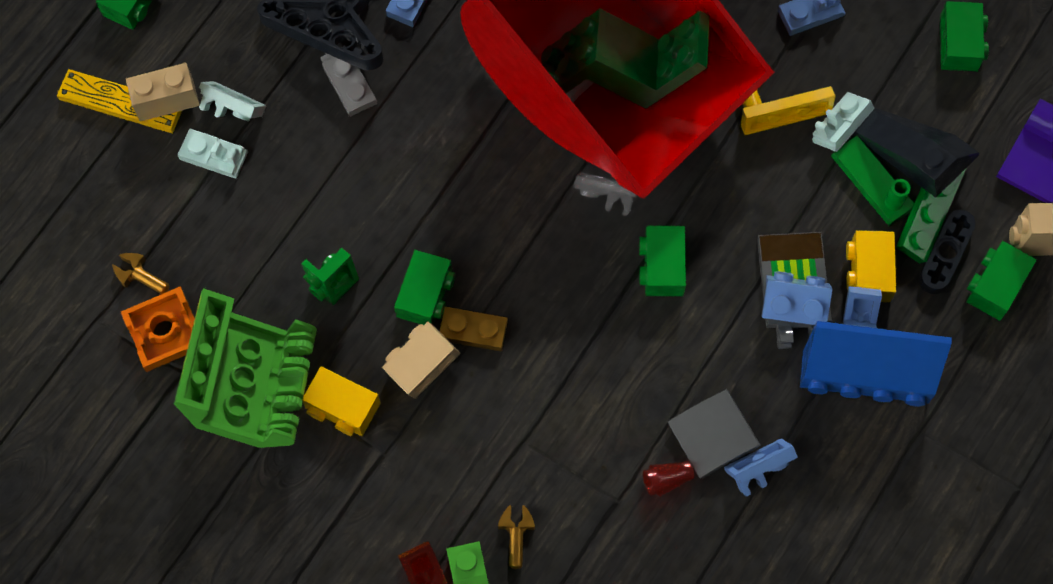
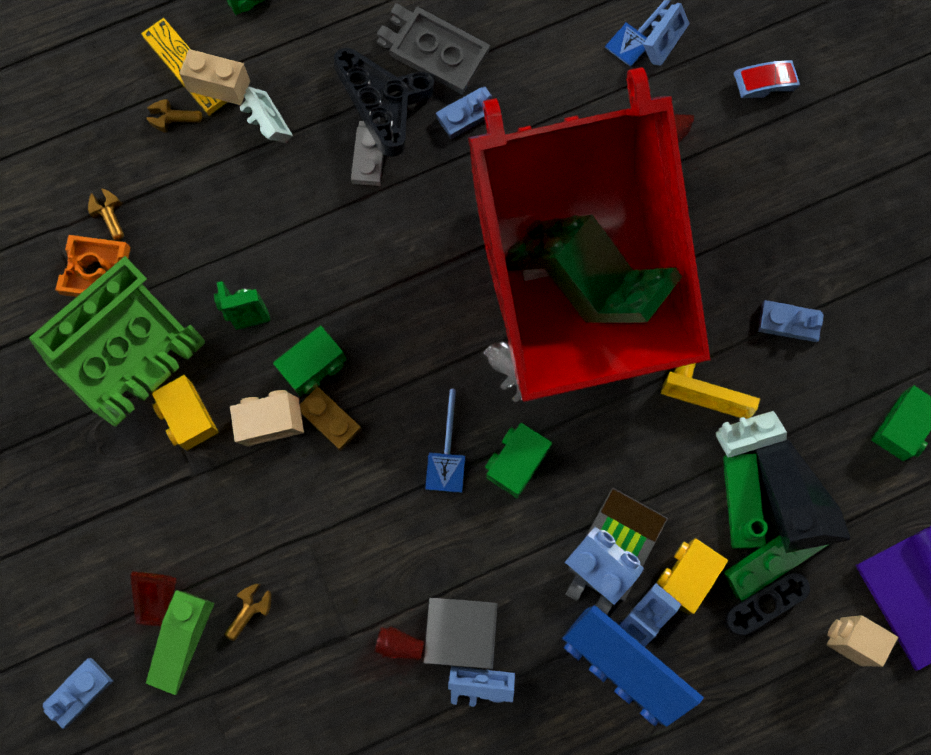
camera: 35 degrees right, 5 degrees up
light aqua plate [178,129,248,179] -> none
green brick [966,240,1037,321] -> none
none -> pearl gold bar [146,99,202,133]
none -> piece [425,388,465,493]

